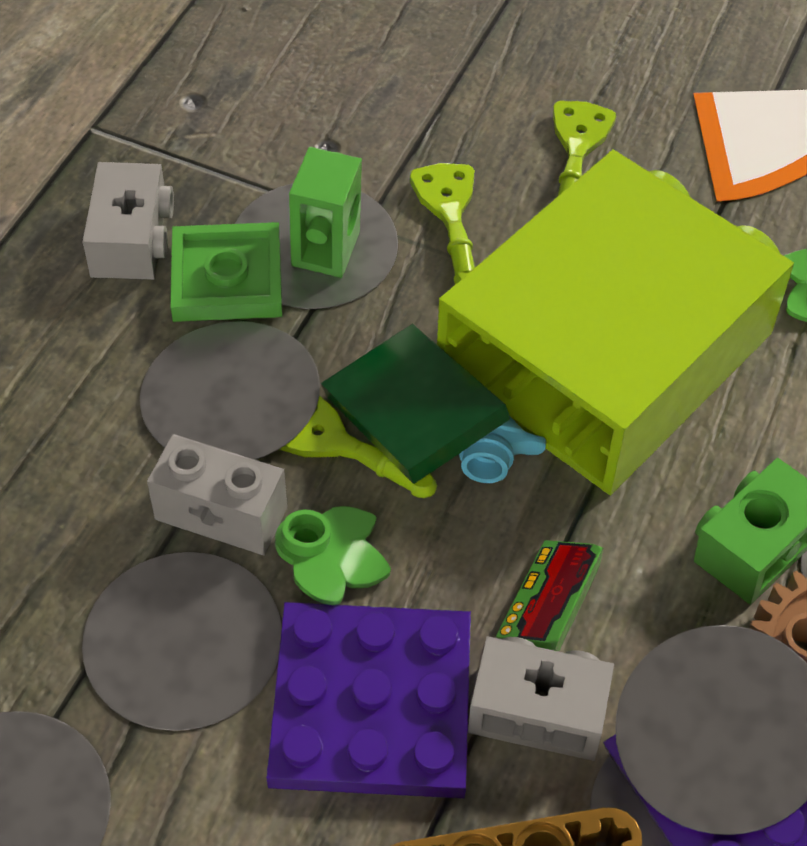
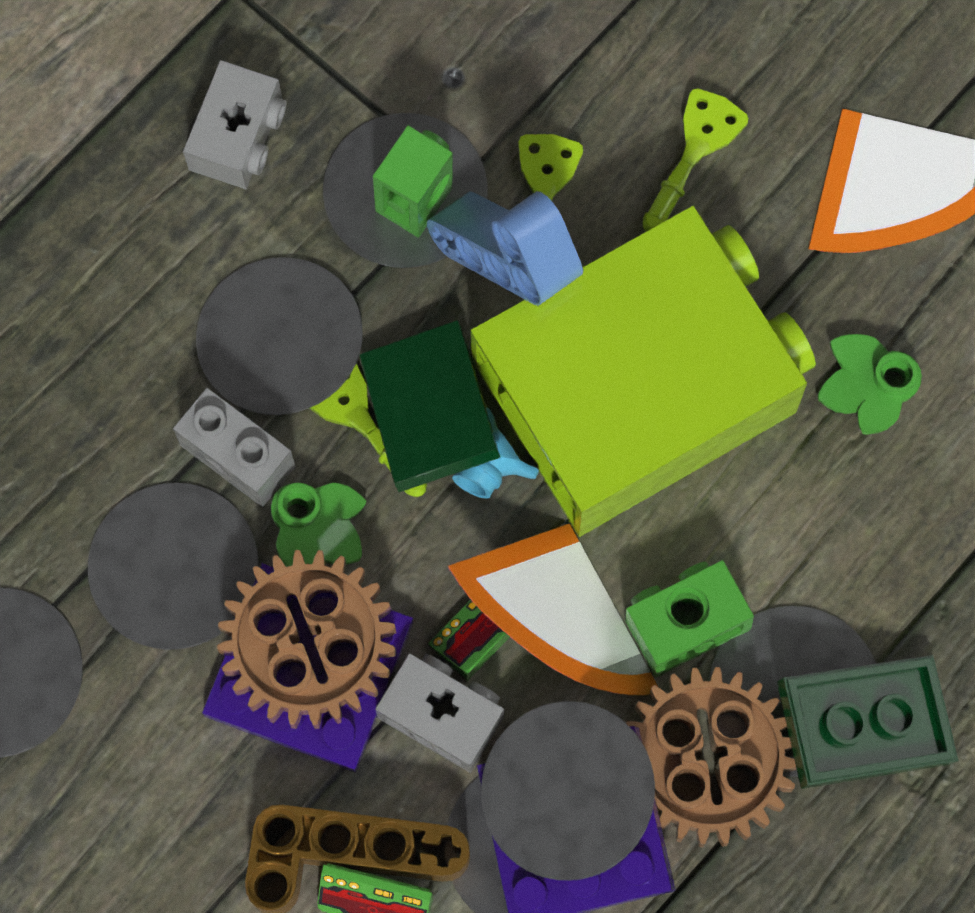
camera: 20 degrees right, 20 degrees up
bright green tile [170,222,282,322] -> none
none -> medium nougat gear [217,550,396,729]
none -> medium blue beam [427,191,583,306]
none -> sticker [448,523,658,695]

